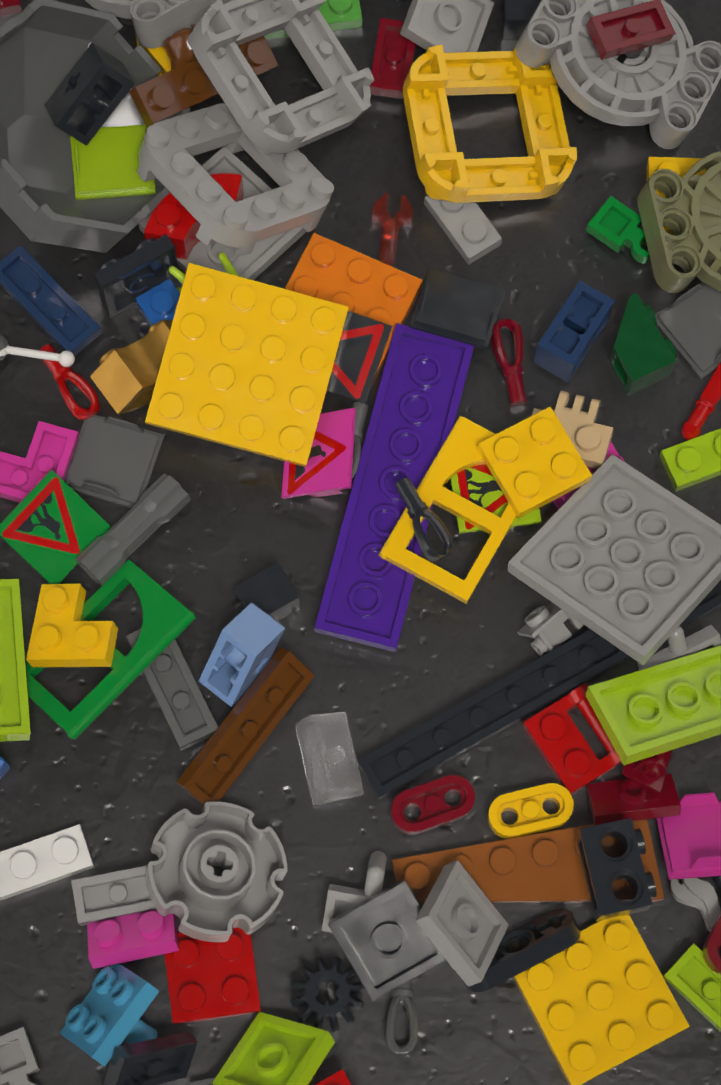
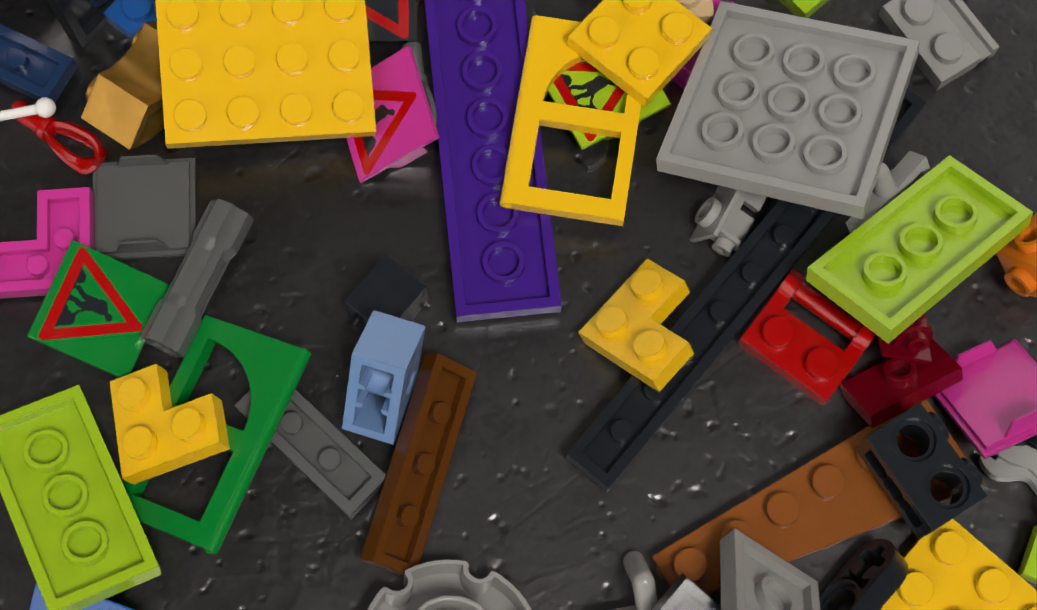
camera: 20 degrees left, 0 degrees up
clear slope [296,712,364,805] -> none
dark red plate [391,775,475,835] -> none
black piece [395,478,453,561] -> none
yellow plate [488,783,574,839] -> none
none -> yellow plate [578,259,694,392]

